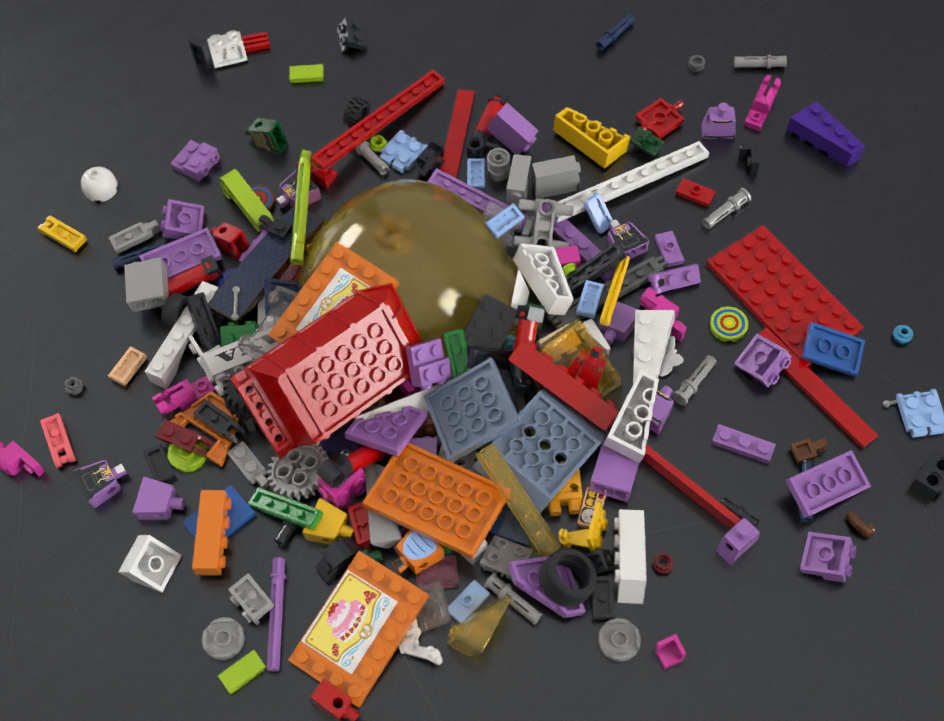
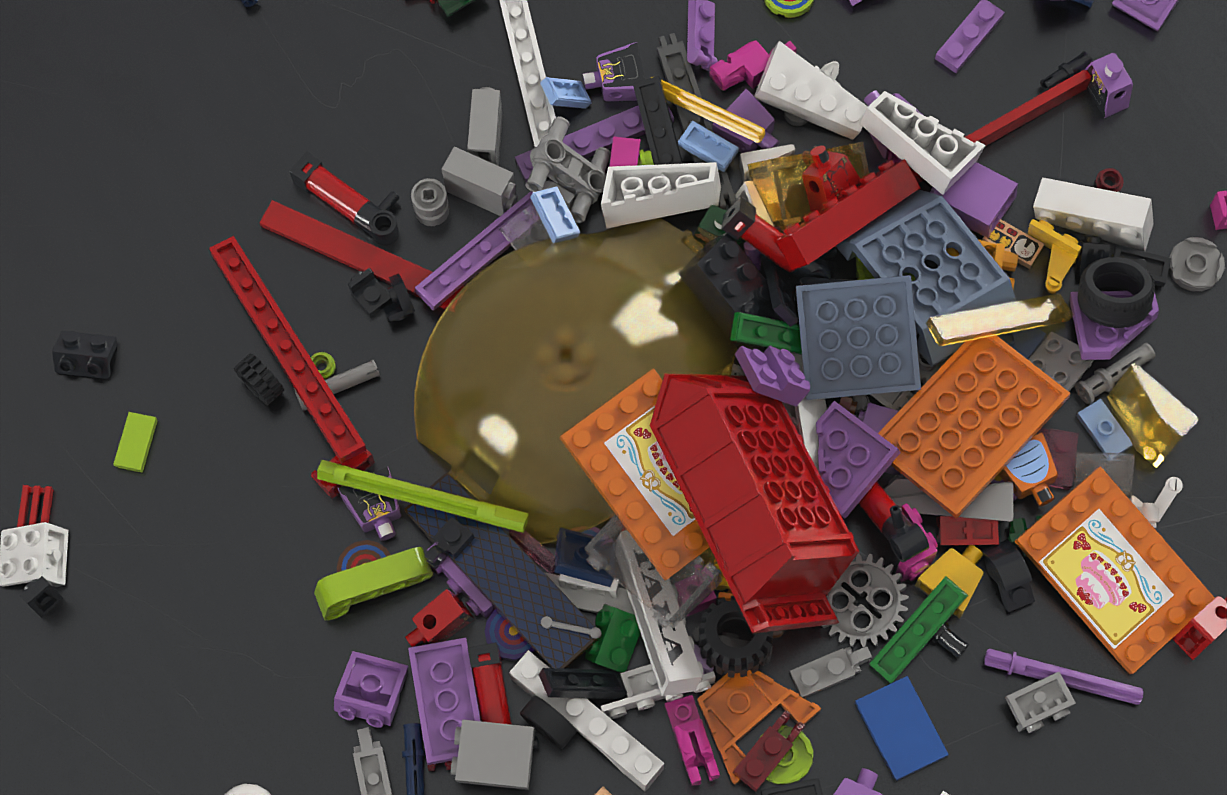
camera: 75 degrees left, 10 degrees up
medium lavender plate [170,140,220,182] -> none
orange brick [192,490,232,575] -> none
black hinge [193,400,247,445] -> none
light grey tile [202,617,245,661] -> none
lime tile [218,650,267,694] -> none
dark green torso [245,118,288,155] -> none
light blue plate [380,130,428,173] -> none
light blue plate [467,159,485,191] -> none
medium lavender brick [486,103,539,155] -> none
white sticker [511,269,529,326] -> none
yellow wedge [553,107,631,168] -> none
medium lavender plate [655,231,684,268] -> none
light grey pin [672,355,717,406] -> none

